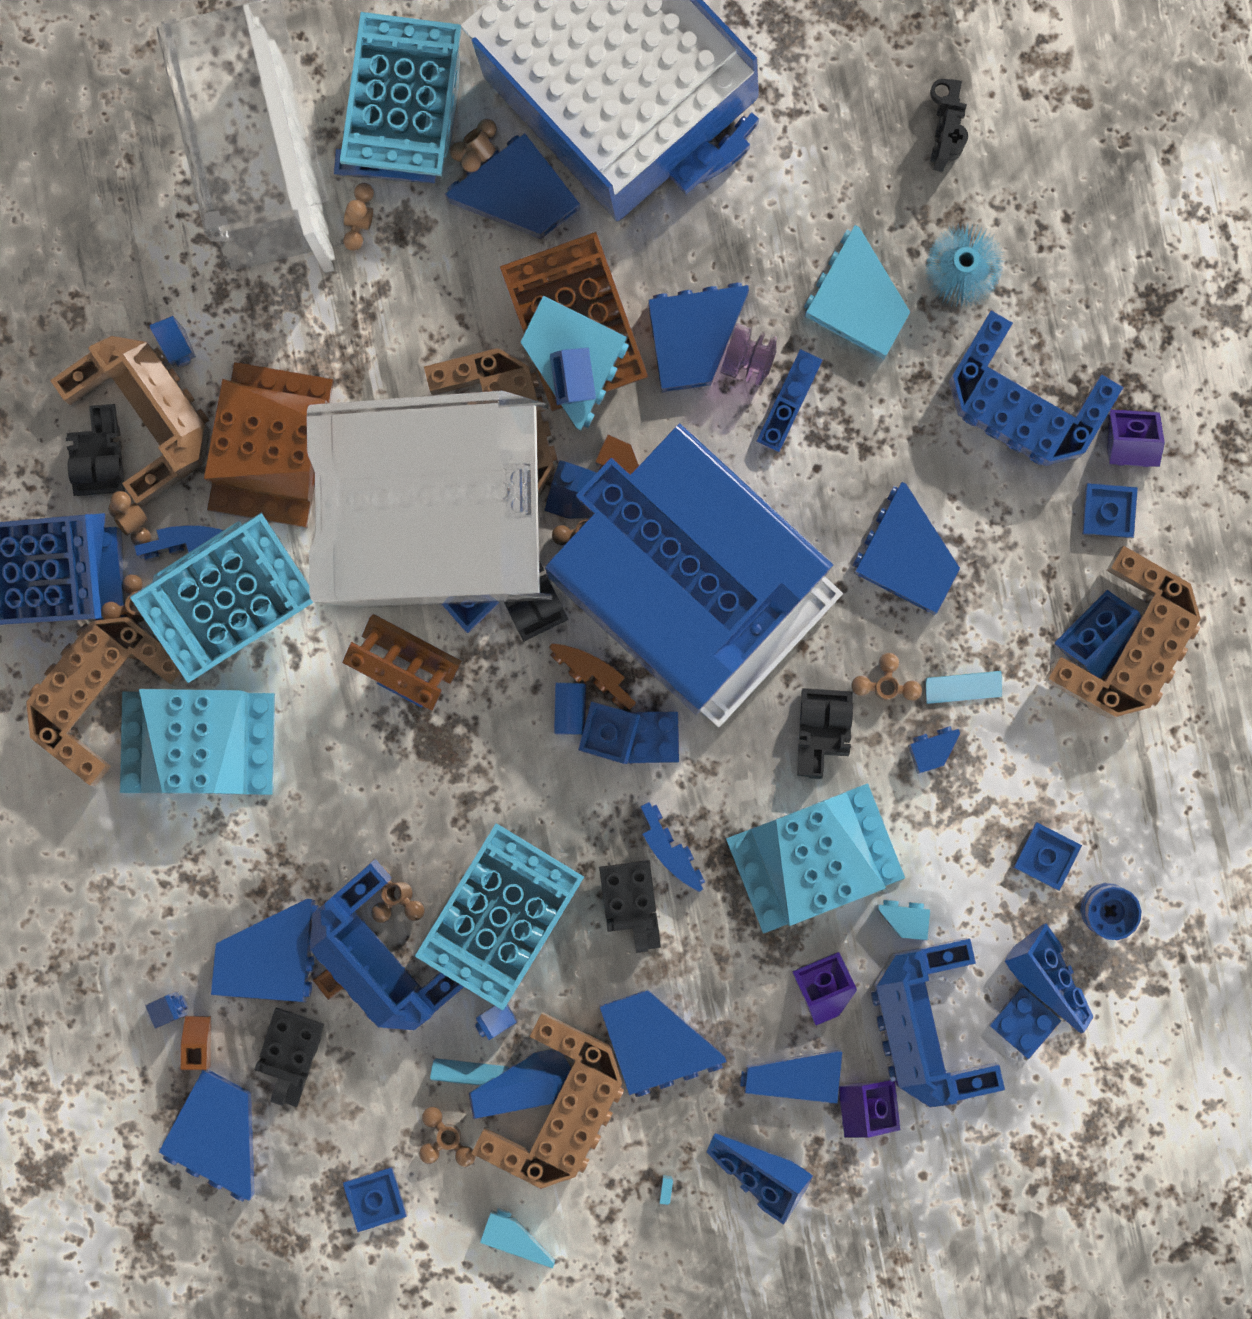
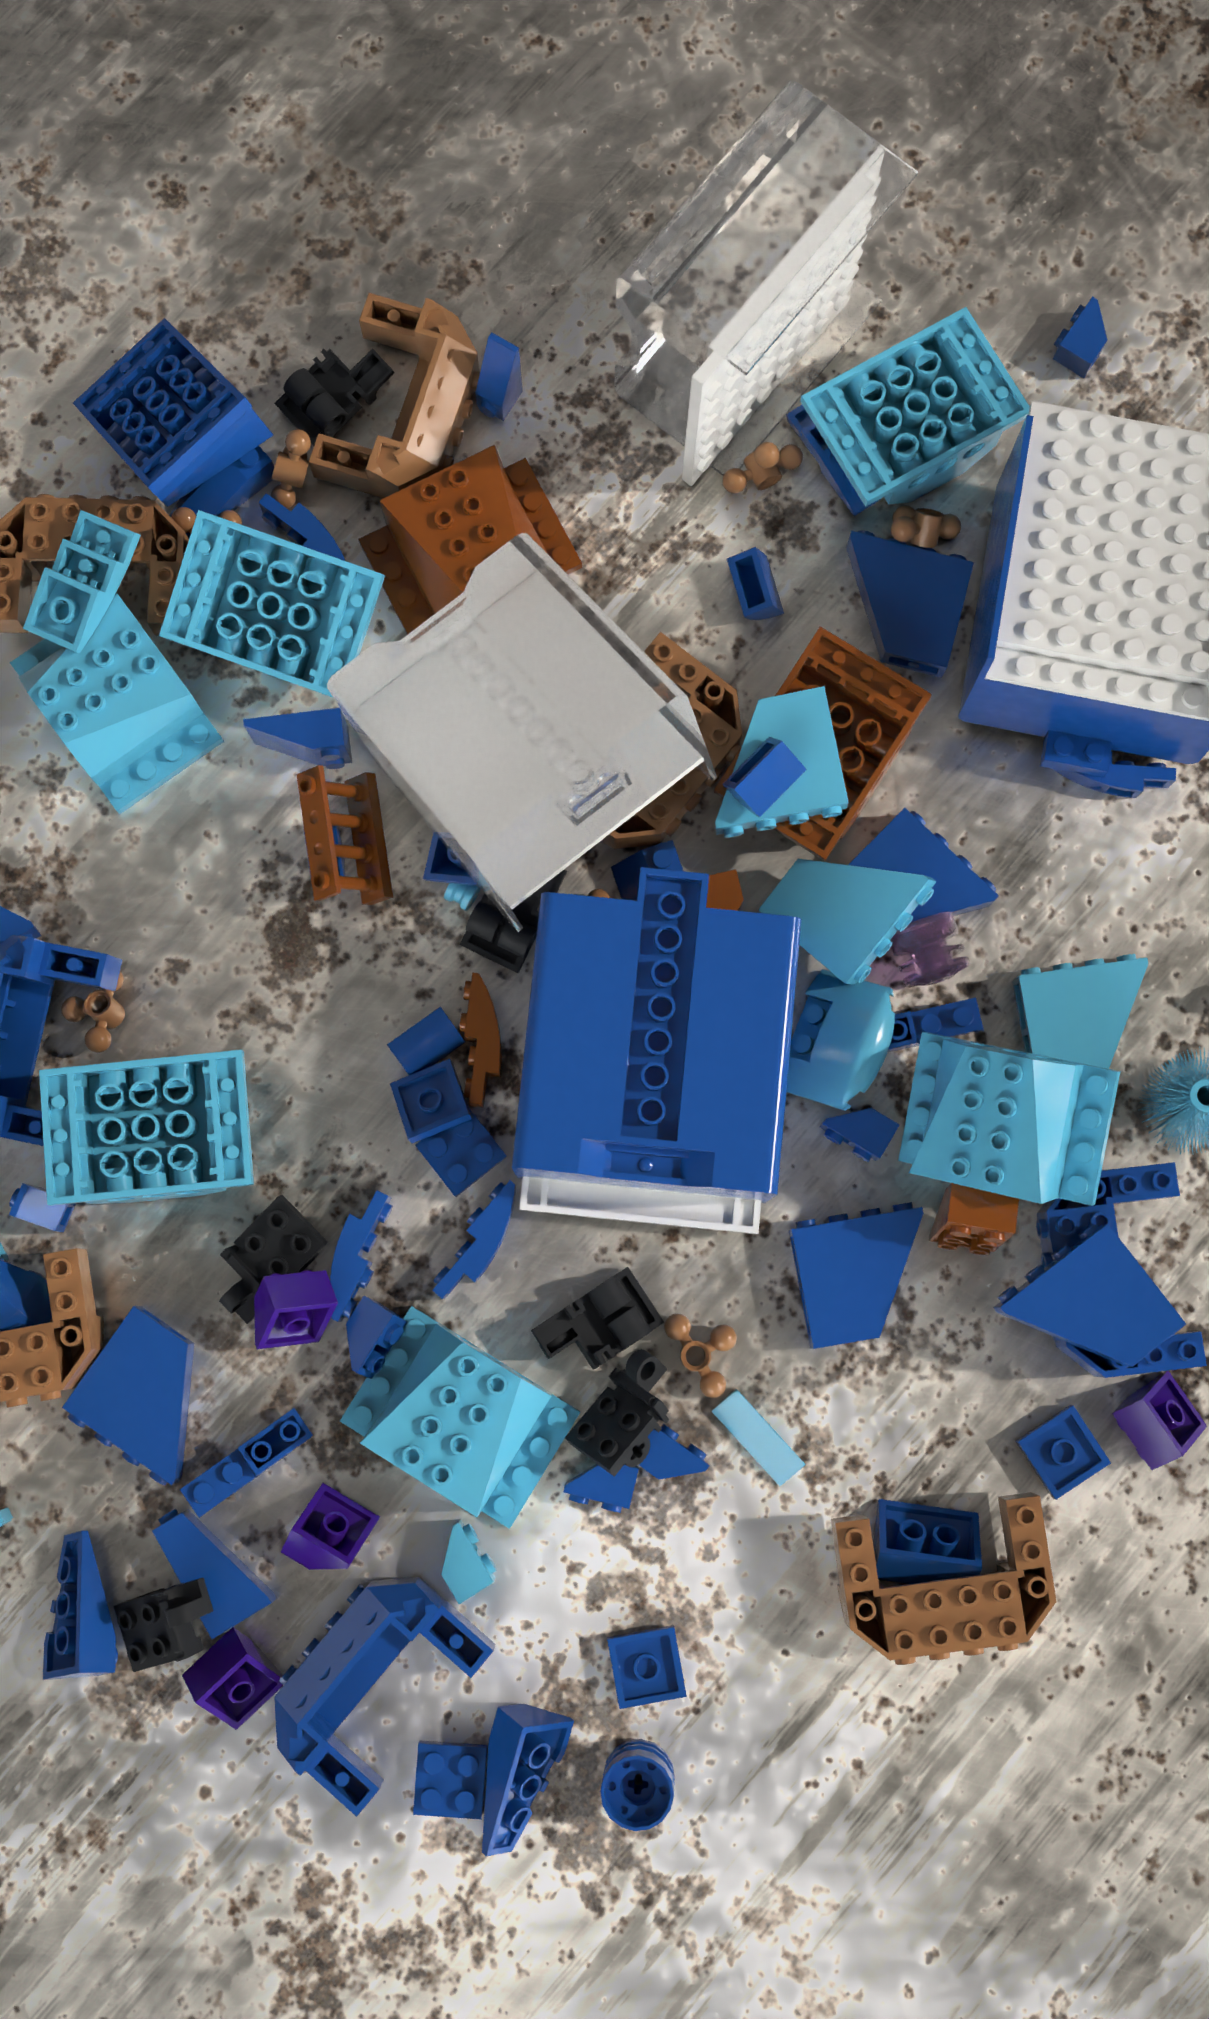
camera: 50 degrees right, 5 degrees down
none -> medium azure slope [23,510,141,653]
none -> black plate [113,1578,214,1672]
none -> blue slope [180,1408,313,1518]
none -> blue slope [243,708,352,769]
none -> dark purple slope [254,1270,338,1349]
none -> blue slope [346,1296,407,1379]
none -> blue slope [432,1180,516,1299]
none -> medium azure wheel [444,883,482,911]
none -> blue slope [563,1464,639,1513]
none -> black plate [565,1349,669,1476]
none -> blue brick [727,547,784,620]
none -> medium azure slope [758,859,936,985]
none -> medium azure slope [787,969,895,1111]
none -> blue slope [820,1108,900,1162]
none -> medium azure wedge [898,1032,1121,1206]
none -> dark orange slope [929,1183,1019,1255]
none -> blue slope [993,1223,1186,1367]

